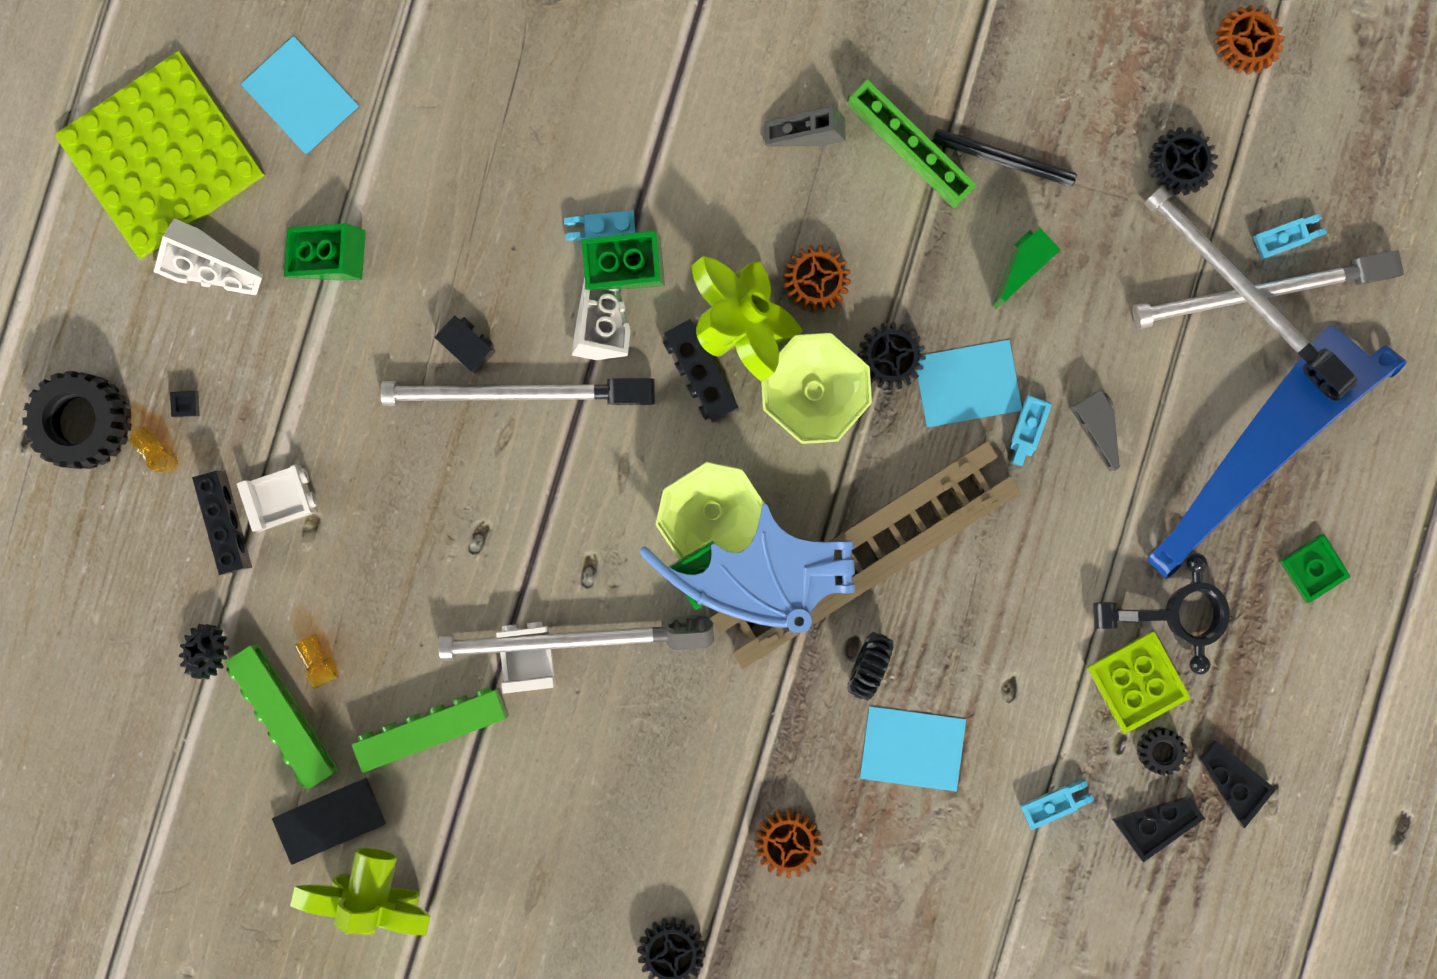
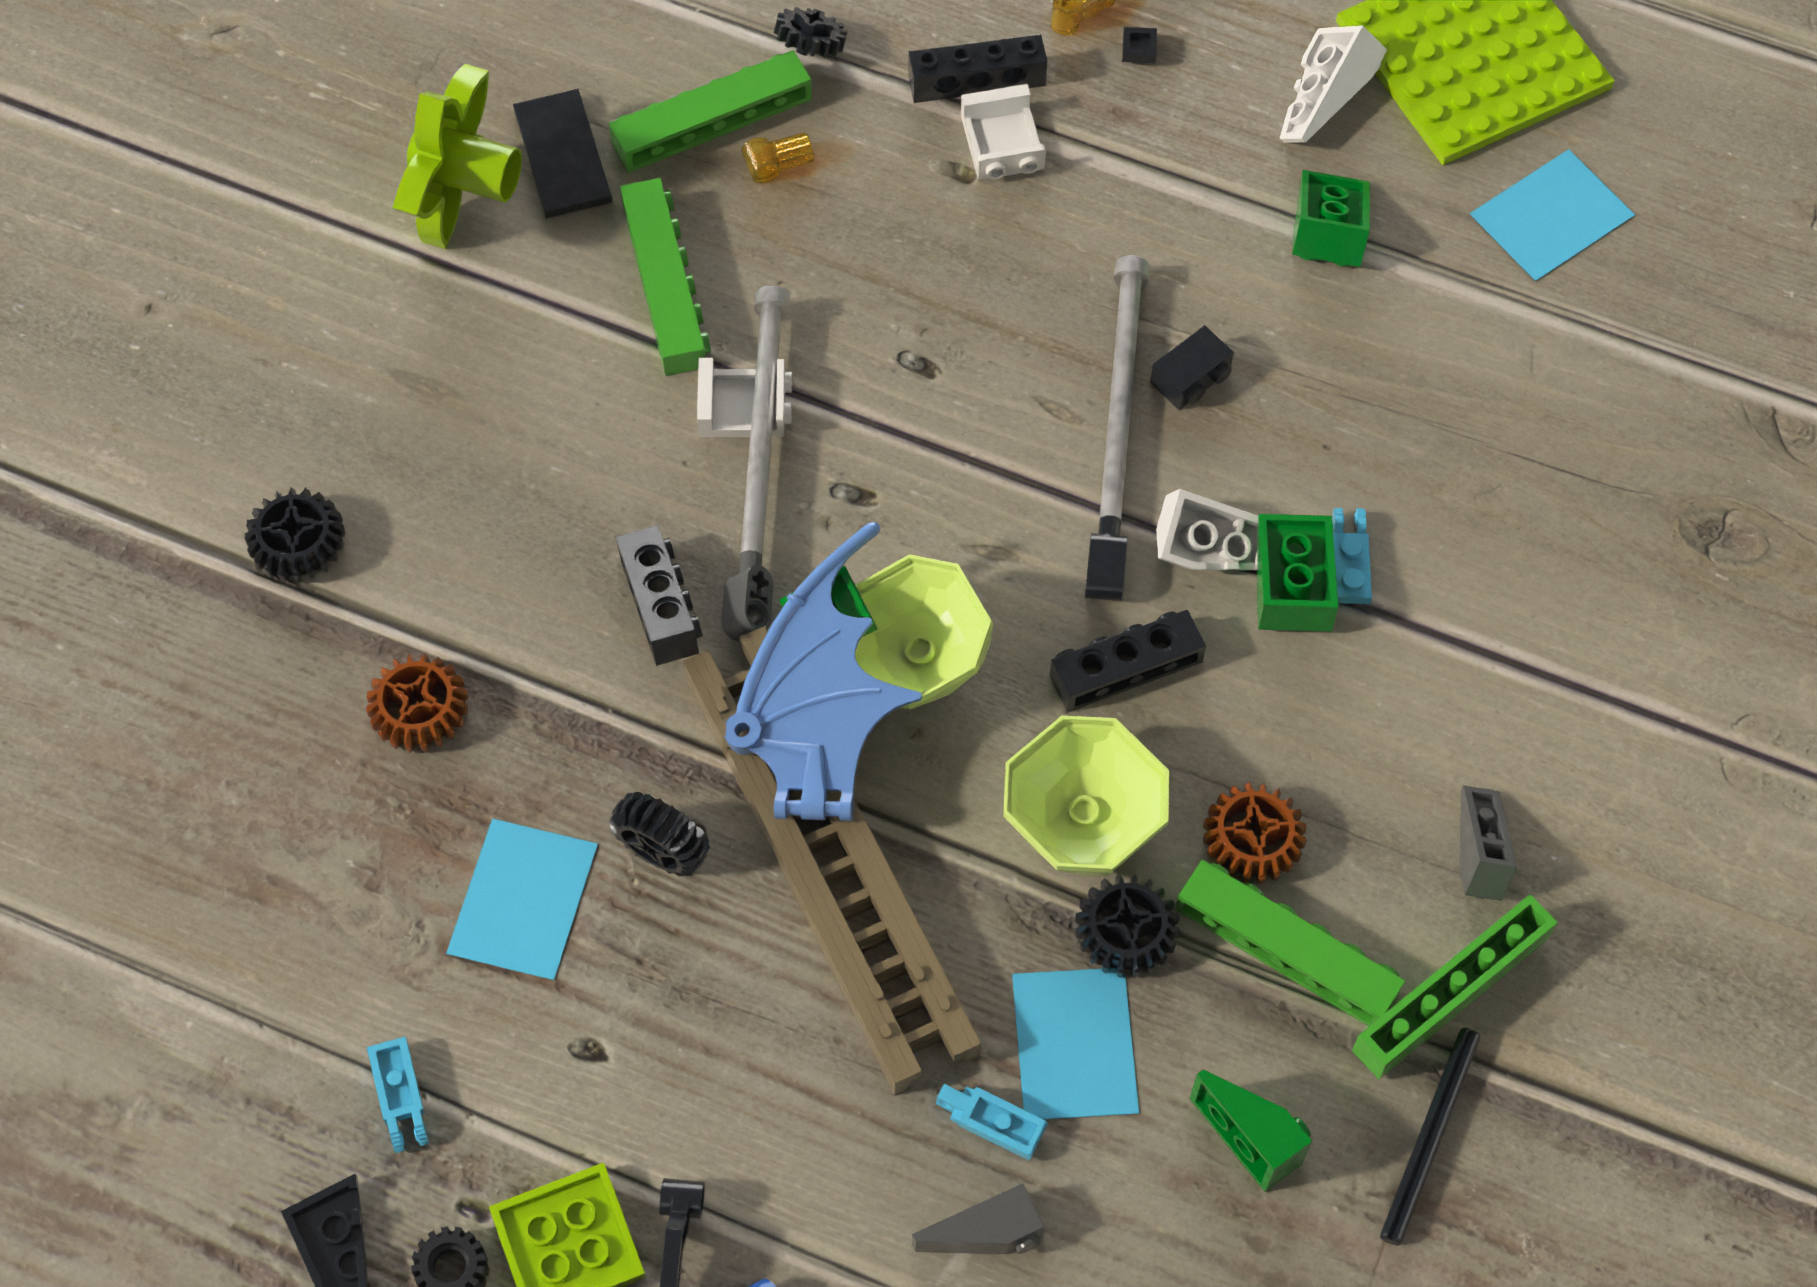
camera: 100 degrees right, 25 degrees down
lime plant [691,256,803,382] -> none
none -> brick [616,525,703,666]
none -> bright green brick [1175,860,1405,1026]

